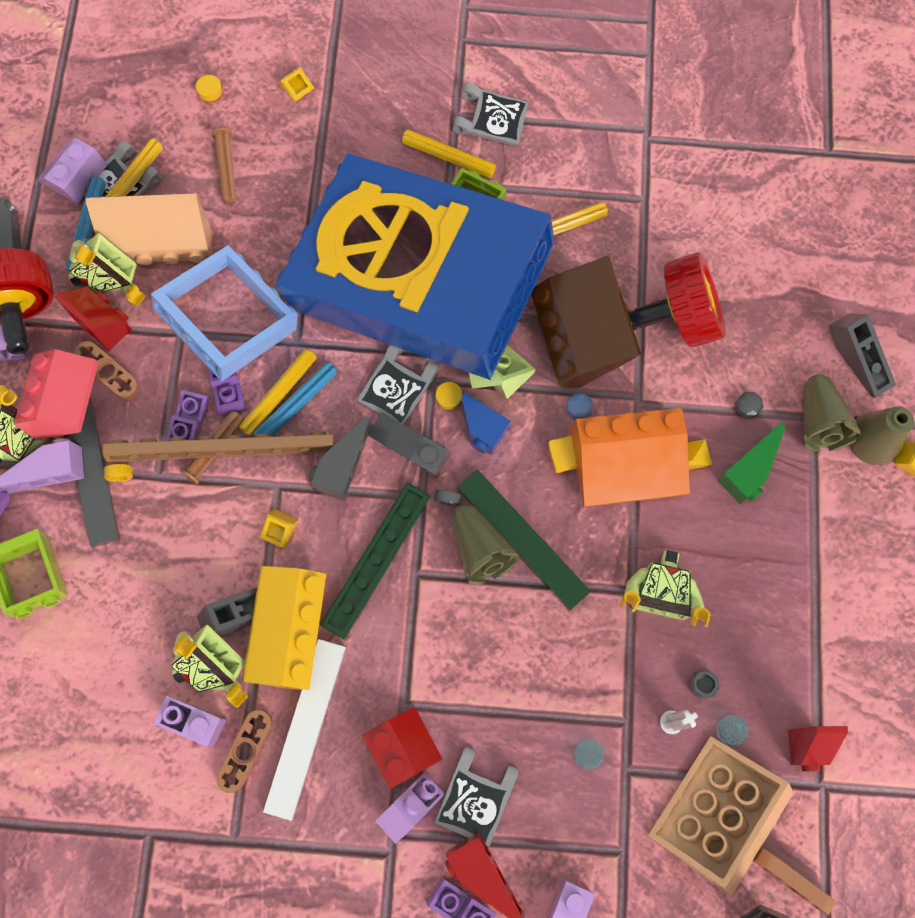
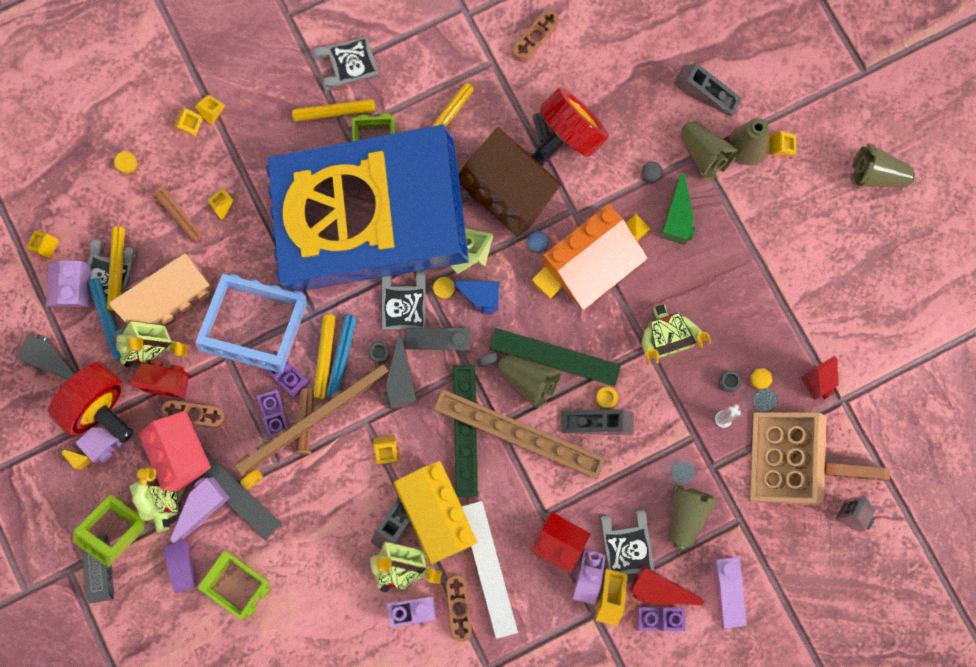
camera: 25 degrees left, 5 degrees up
none -> yellow slope [26,230,59,258]
none -> yellow slope [195,95,225,125]
none -> yellow slope [207,188,234,220]
none -> dark grey tile [368,341,390,364]
none -> medium nougat plate [434,389,606,480]
none -> nougat beam [513,10,559,62]
none -> dark grey axle [533,112,550,143]
none -> dark grey slope [562,409,634,435]
none -> yellow tile [595,387,618,409]
none -> yellow slope [595,569,628,626]
none -> olive cone [670,485,718,550]
none -> yellow tile [750,368,772,390]

